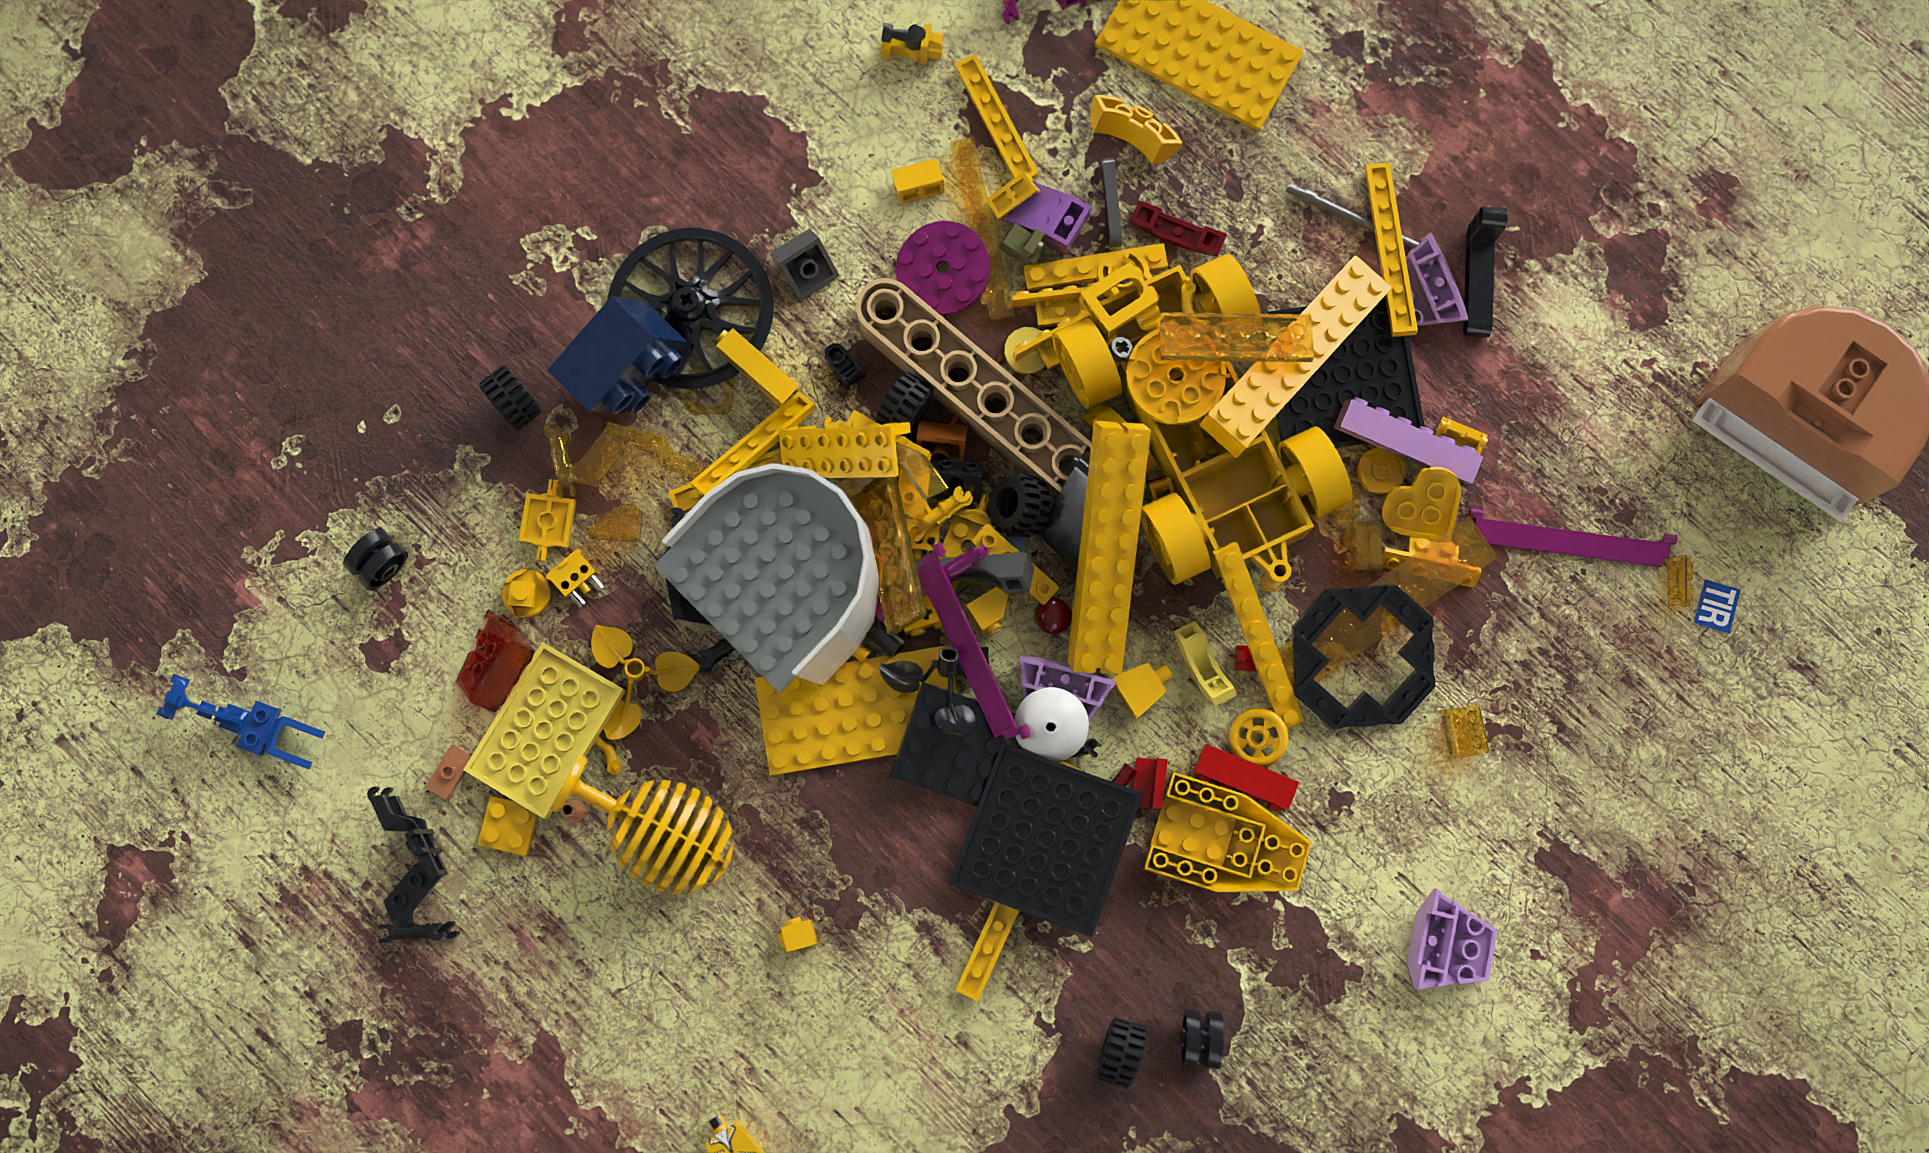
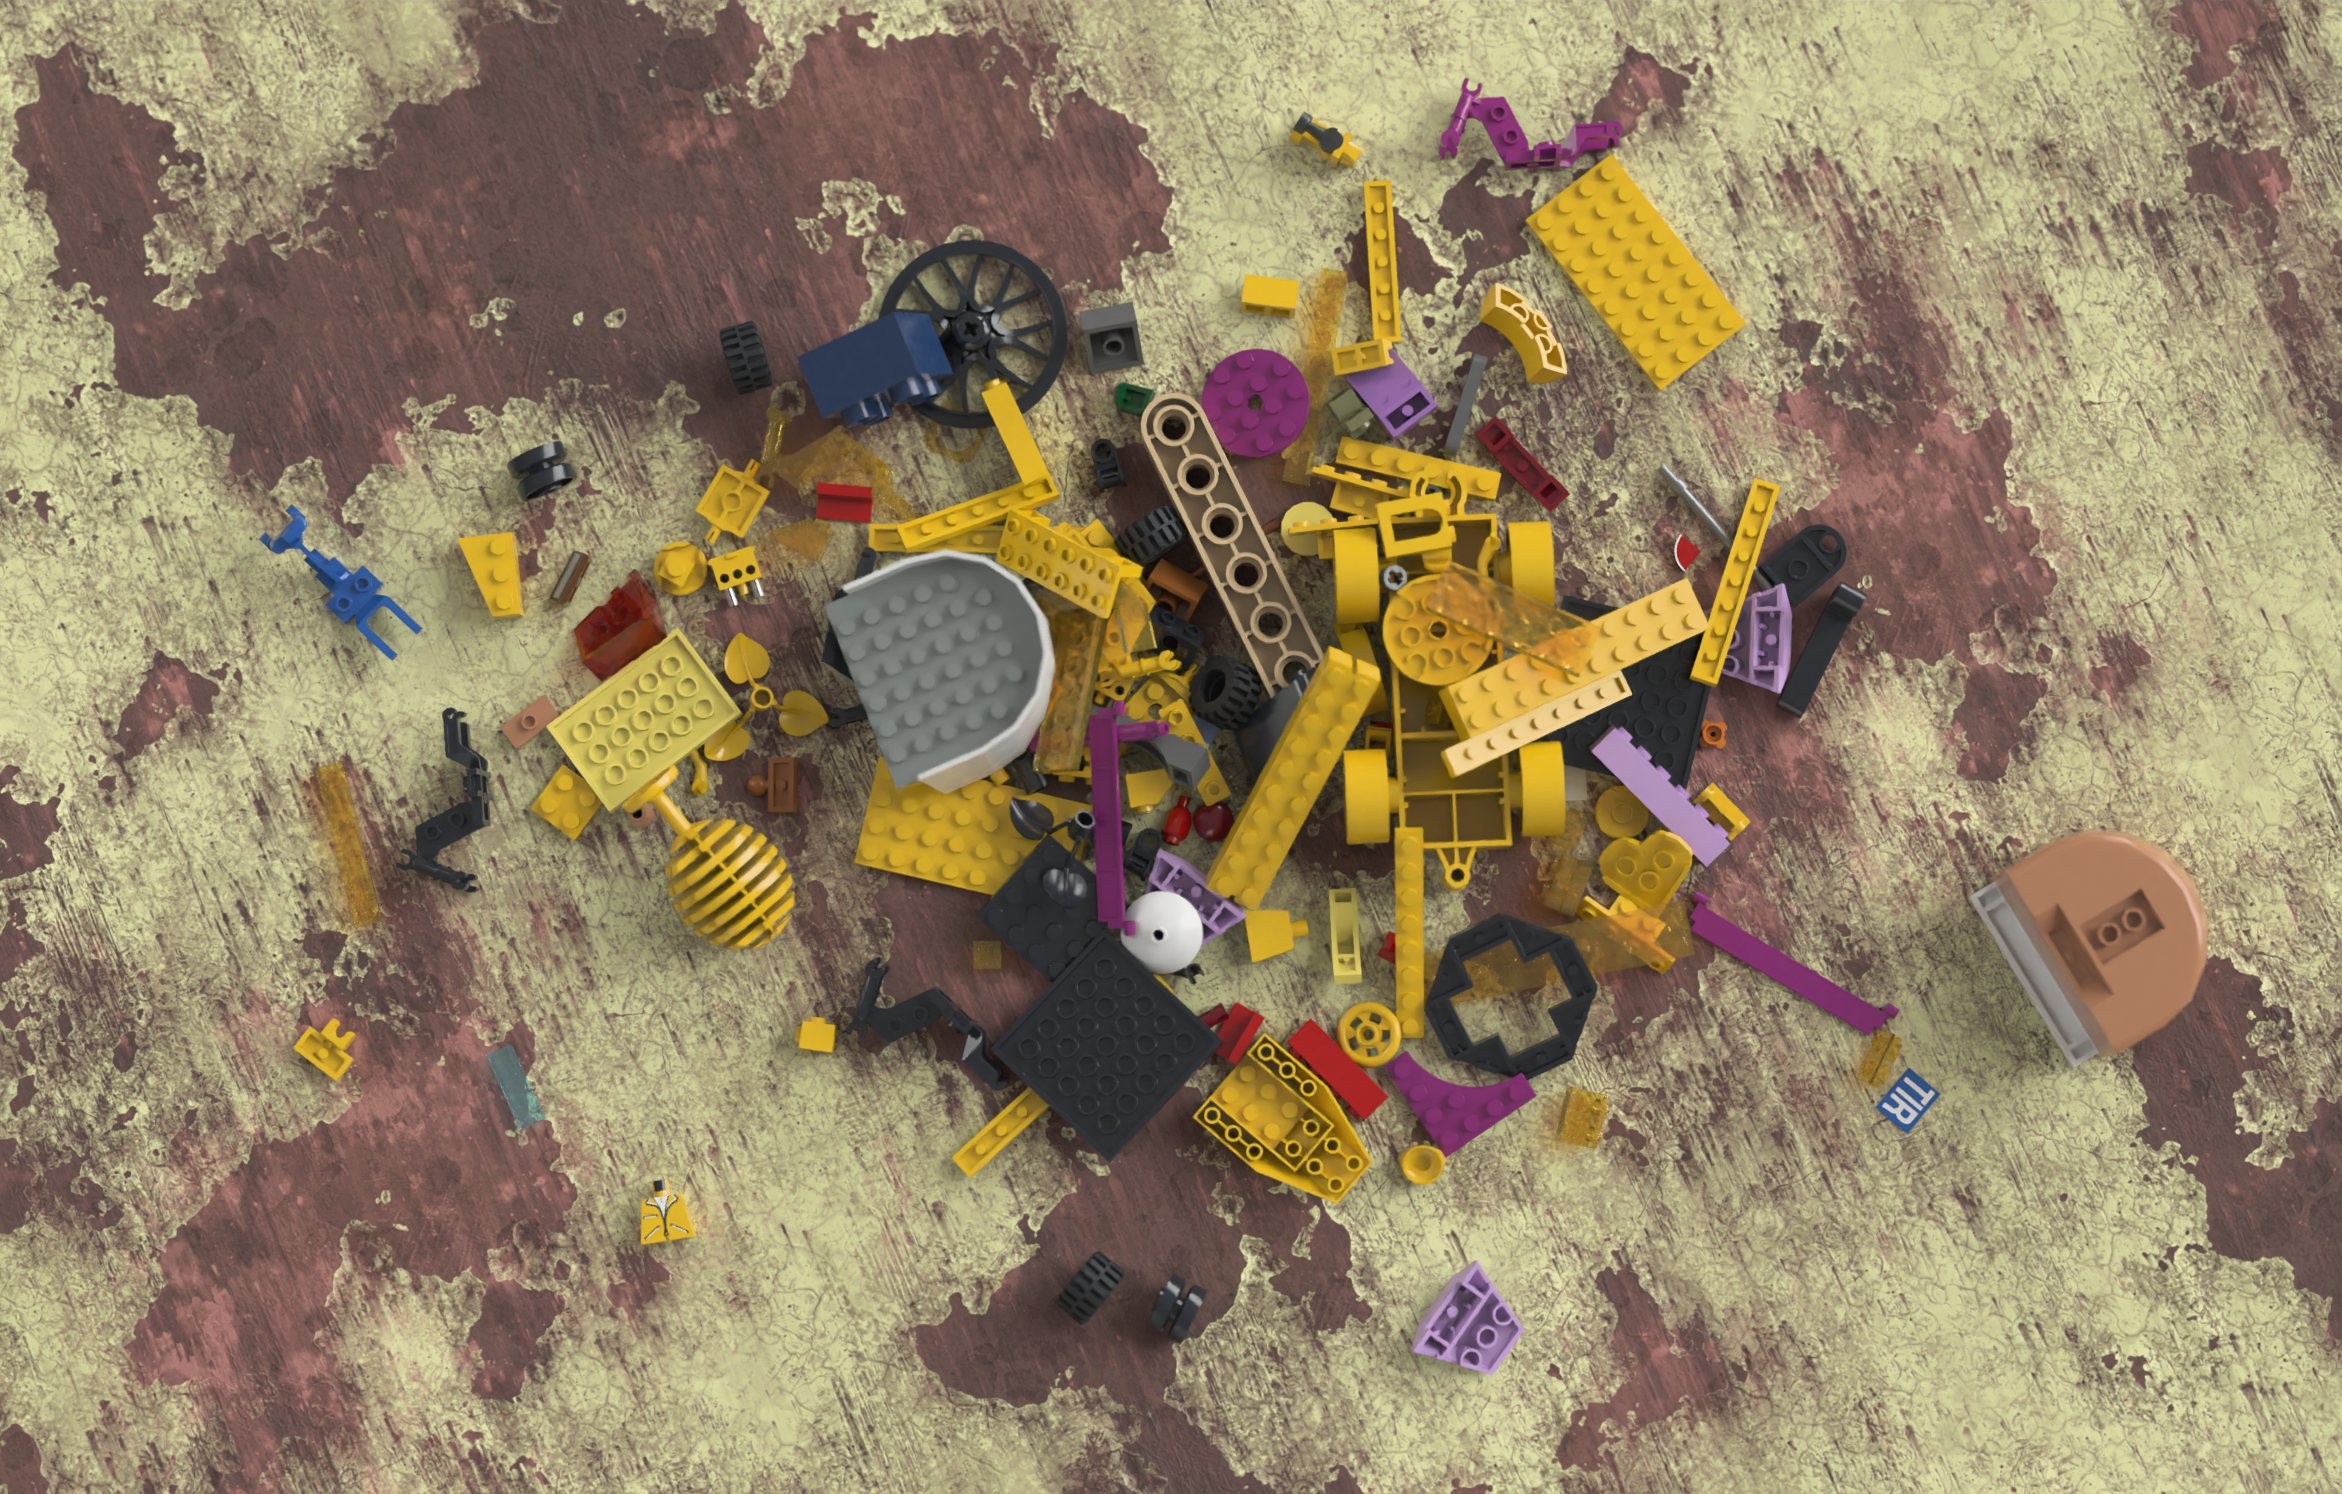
camera: 25 degrees right, 5 degrees up
none -> yellow plate [293,1018,356,1082]
none -> clear yellow plate [315,762,383,928]
none -> yellow wedge [457,532,524,620]
none -> clear light blue tile [486,1044,546,1130]
none -> slope [550,550,592,607]
none -> dark orange plate [747,757,798,813]
none -> red panel [816,483,874,523]
none -> black piece [846,957,1010,1091]
none -> clear yellow plate [973,941,1001,969]
none -> dark green plate [1113,382,1156,417]
none -> black piece [1123,828,1163,882]
none -> red plant [1161,795,1192,846]
none -> magenta plate [1384,1050,1537,1157]
none -> yellow piece [1397,1145,1447,1185]
none -> yellow plate [1440,670,1632,778]
none -> red tile [1673,534,1701,573]
none -> orange plate [1699,720,1727,749]
none -> black plate [1759,524,1847,609]

